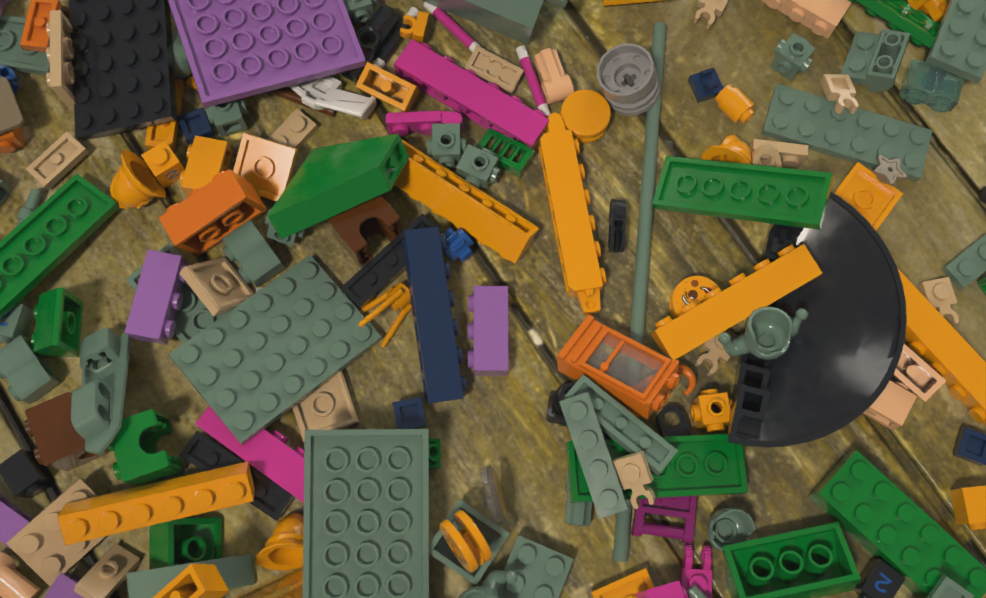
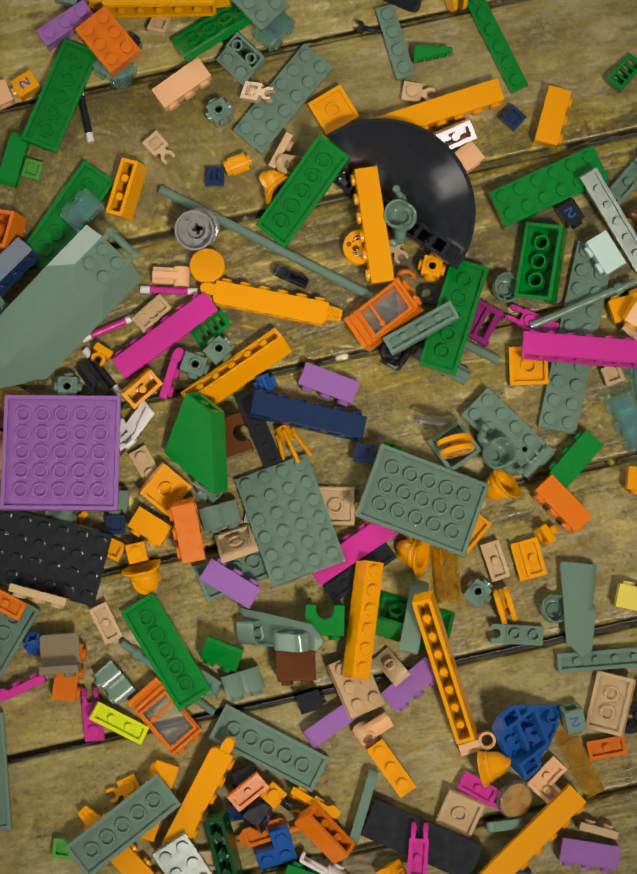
camera: 65 degrees left, 10 degrees up
sand green plate [559,392,629,519] -> none
tan plate [612,451,656,509] -> none
dark tan plate [873,155,907,186] -> none

